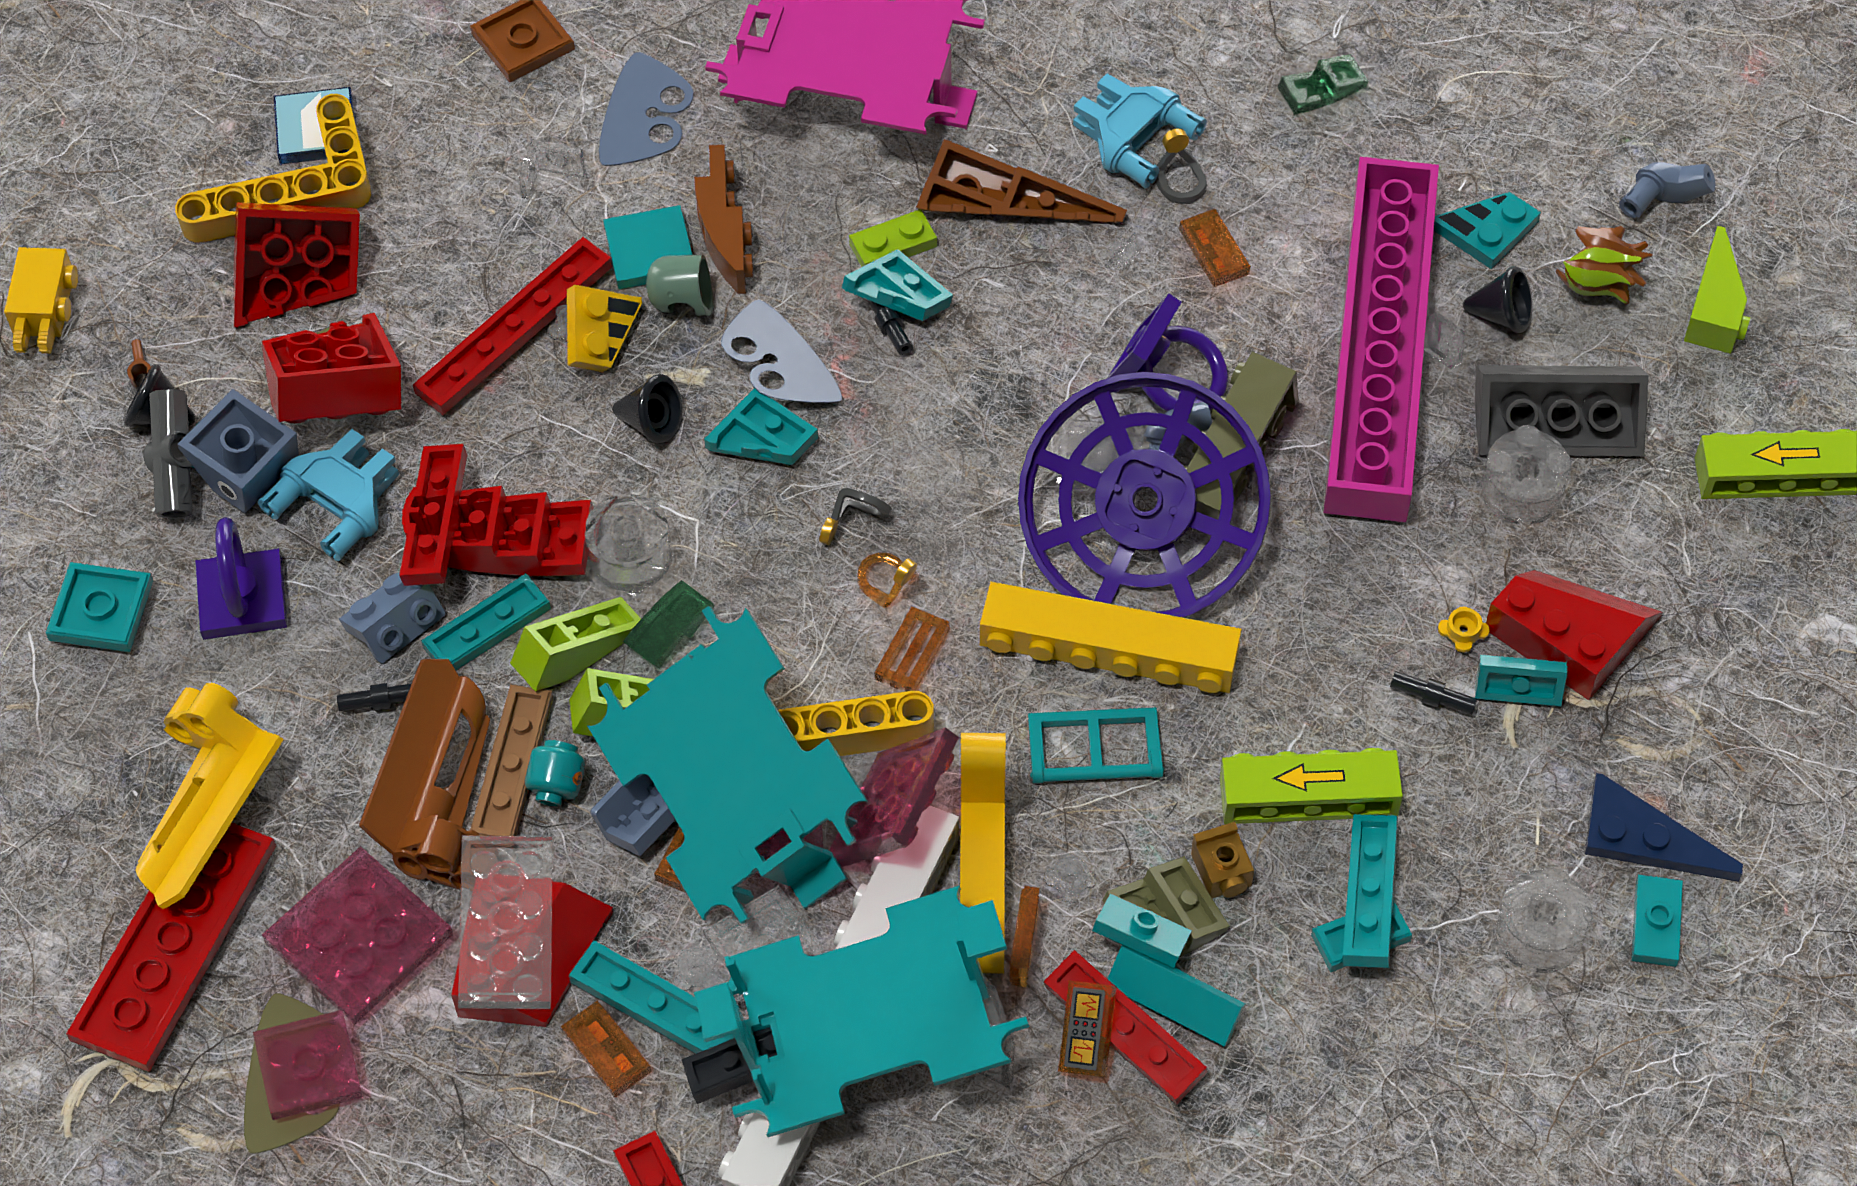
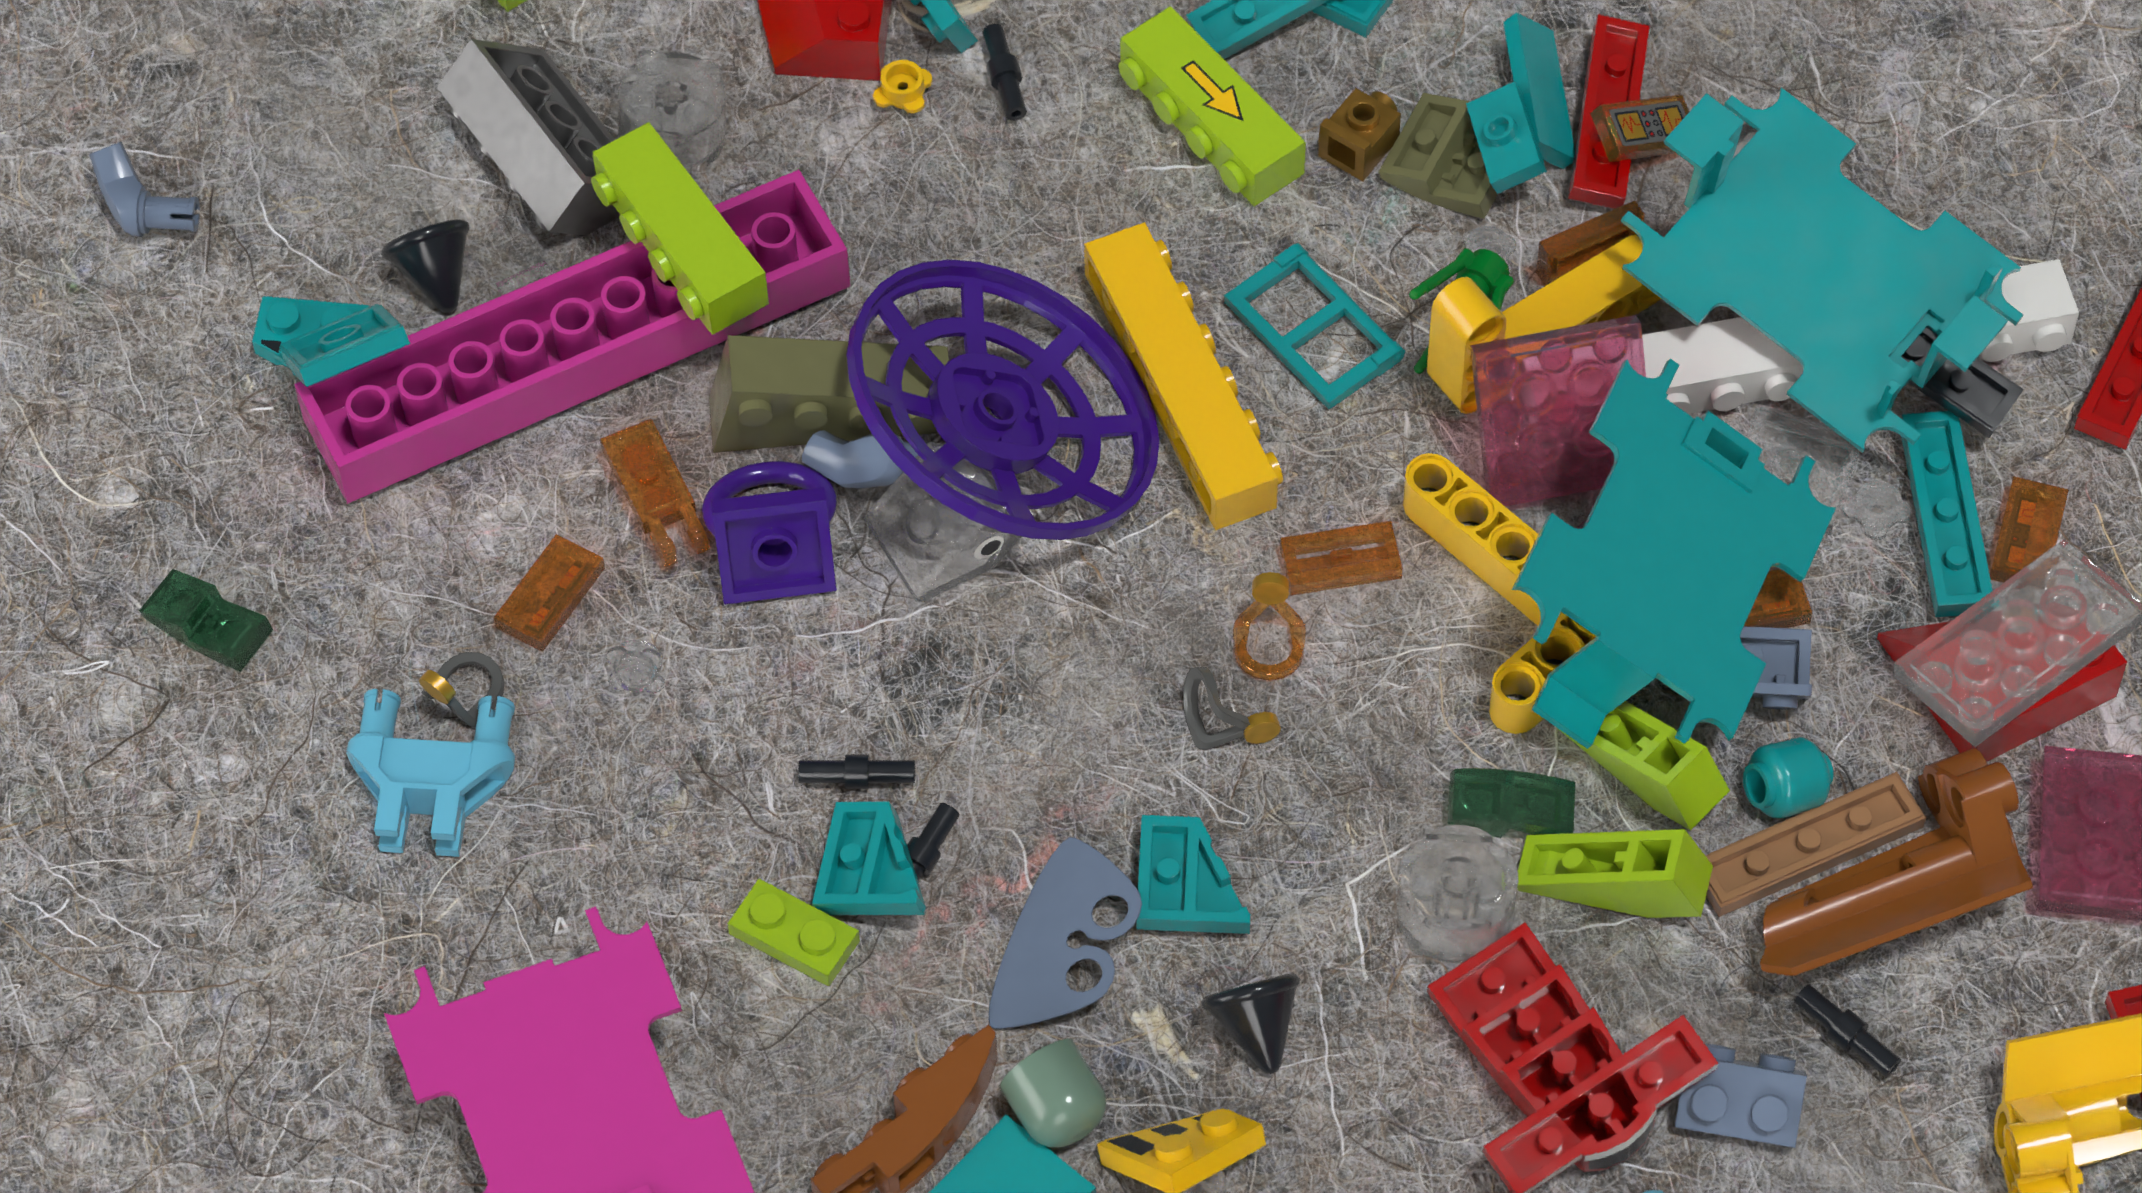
camera: 125 degrees left, 0 degrees up
teal tile [421,573,551,670] -> none
dark orange wedge [916,139,1127,223] -> none
dark orange hair [1556,226,1653,306] -> none
lime slope [1684,225,1751,354] -> none
none -> teal tile [279,304,410,387]
none -> lime brick [591,122,769,335]
none -> clear orange hinge [600,419,710,567]
none -> black bar [798,754,916,789]
none -> green plant [1409,248,1514,374]

